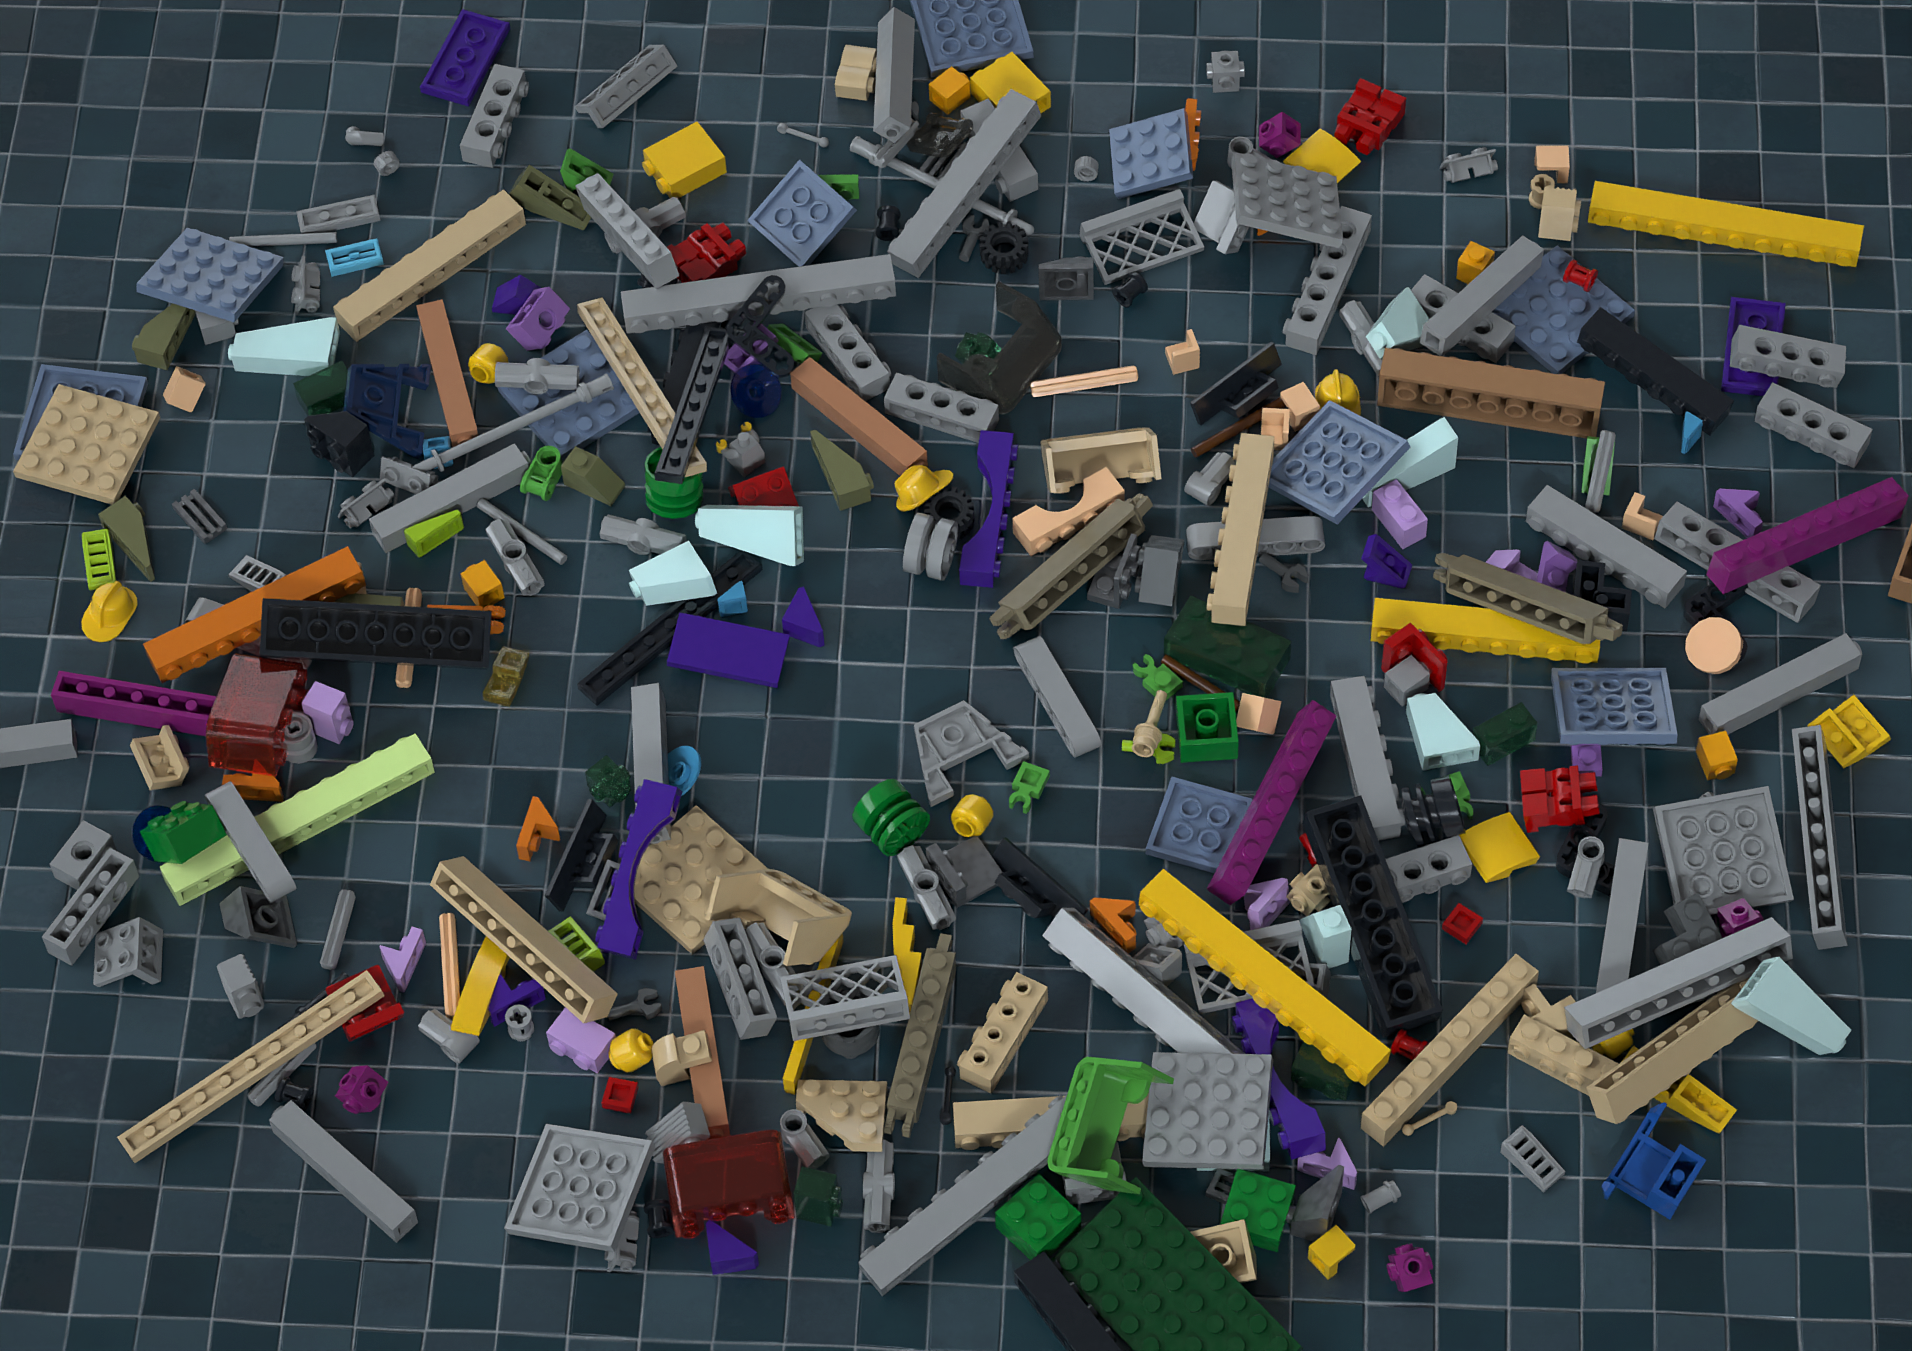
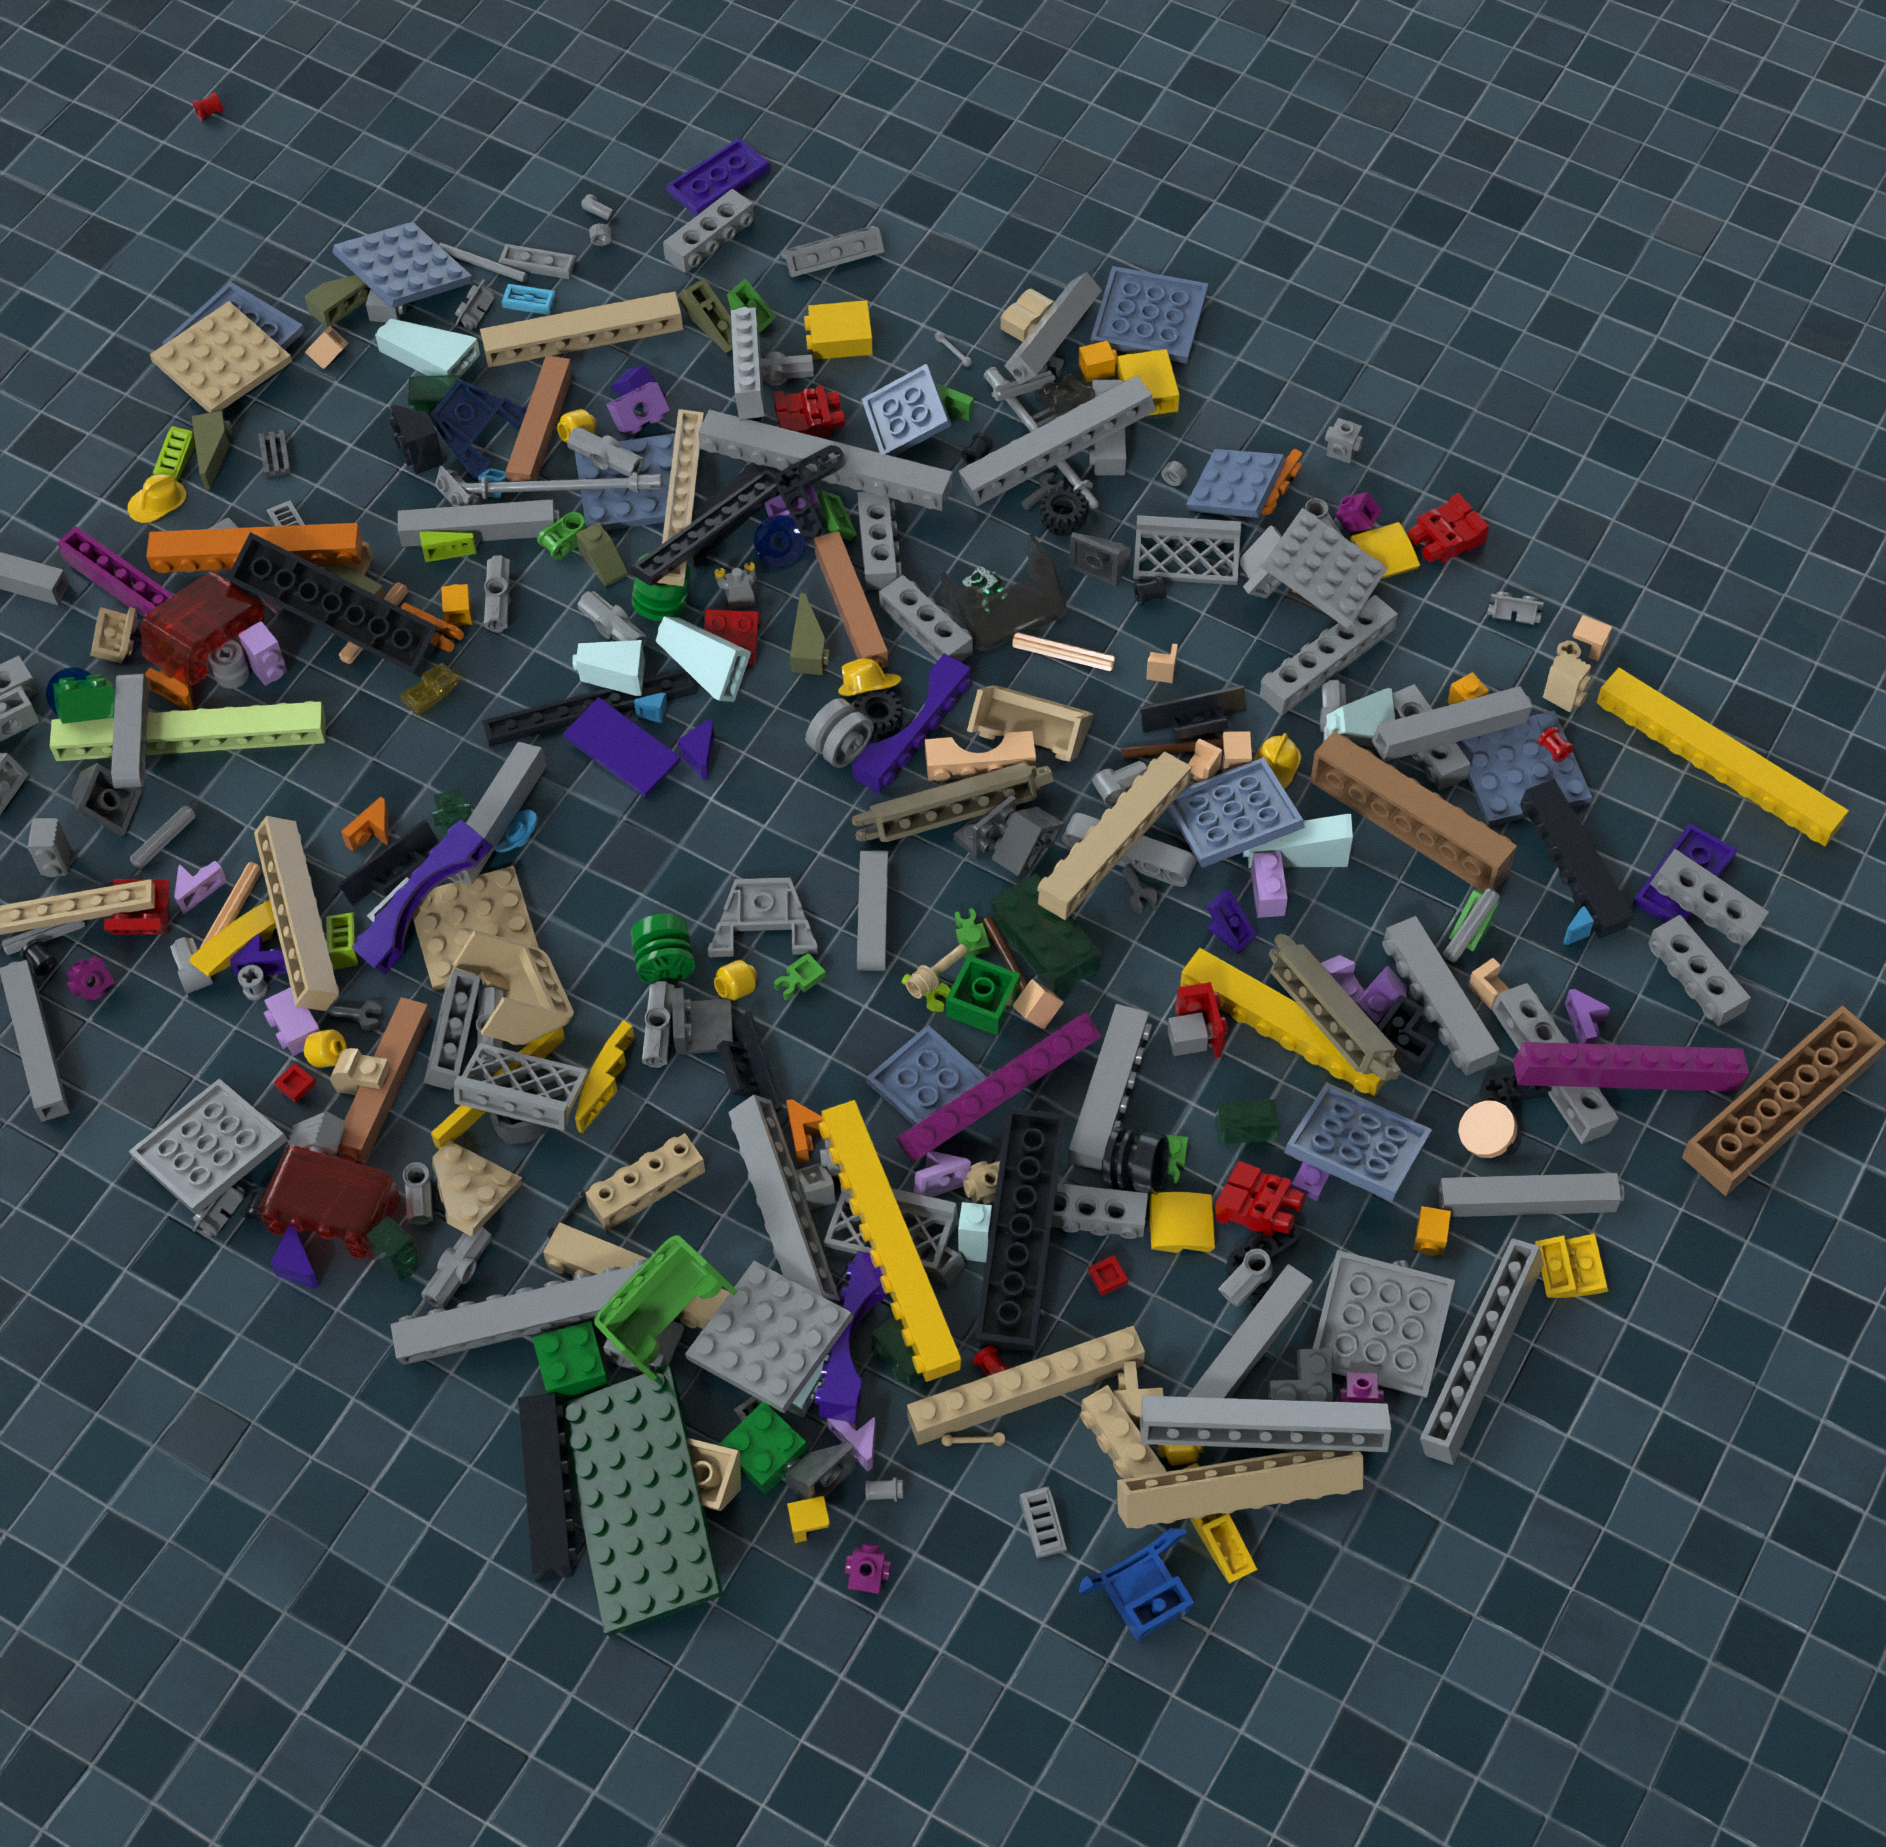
camera: 25 degrees right, 0 degrees up
light grey hinge [338,478,395,528] -> none
light grey bar [477,498,567,565] -> none
dark tan hinge [884,933,956,1138] -> none
light aqua slope [1406,693,1480,771] -> none
light aqua slope [1731,957,1851,1055] -> none

